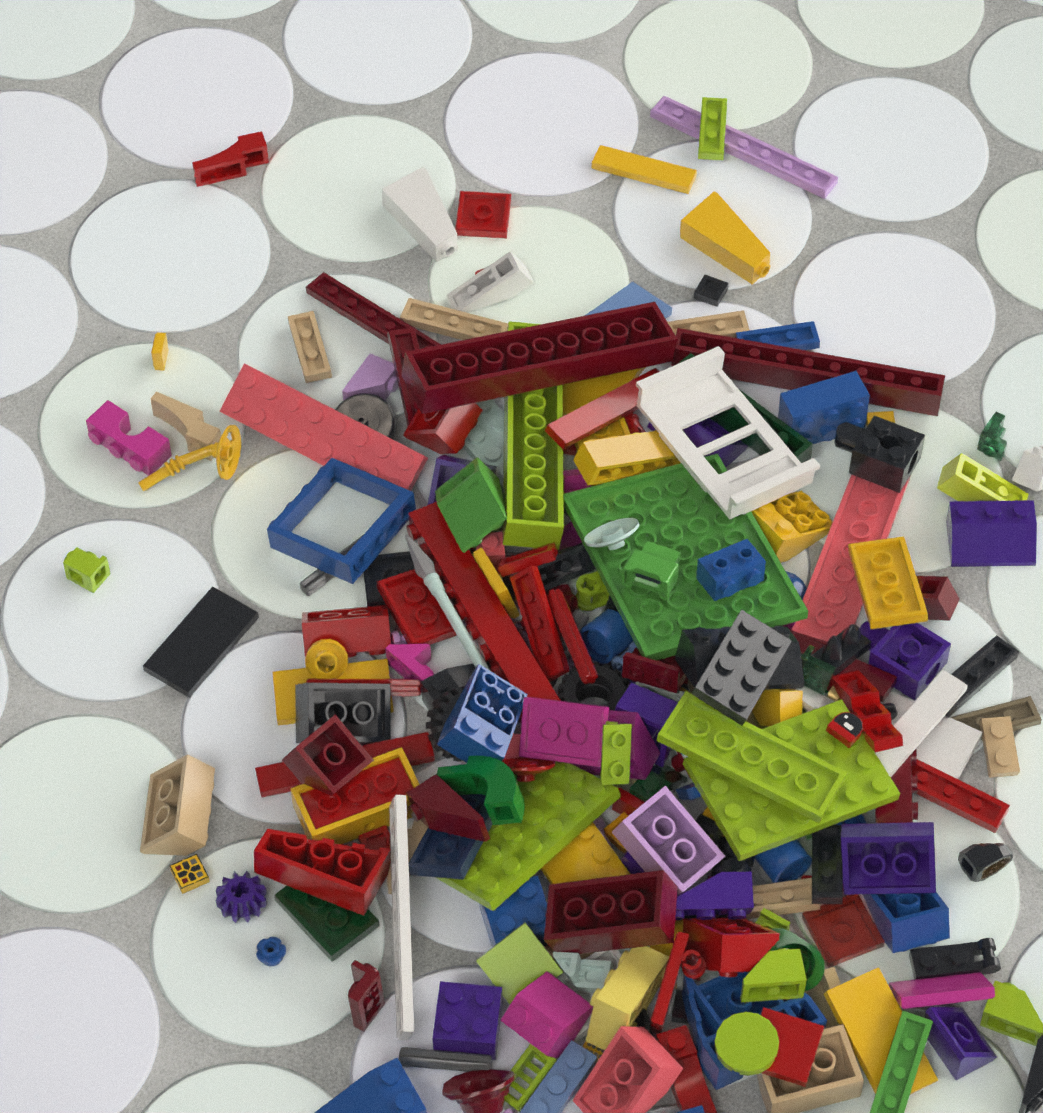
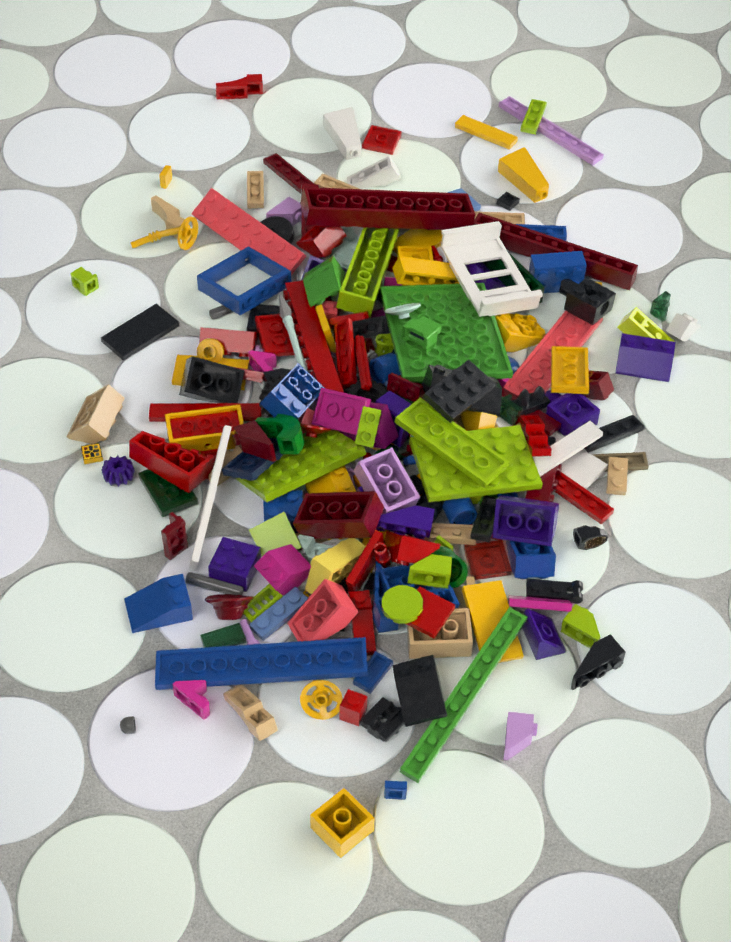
camera: 10 degrees right, 5 degrees down
dark pink arch [86,400,172,476] -> none
blue plate [256,937,286,966] -> none
dark red slope [282,715,374,796] -> none
tile [545,368,660,450] -> none
blue brick [696,539,766,601] -> none
tile [826,712,863,748] -> none

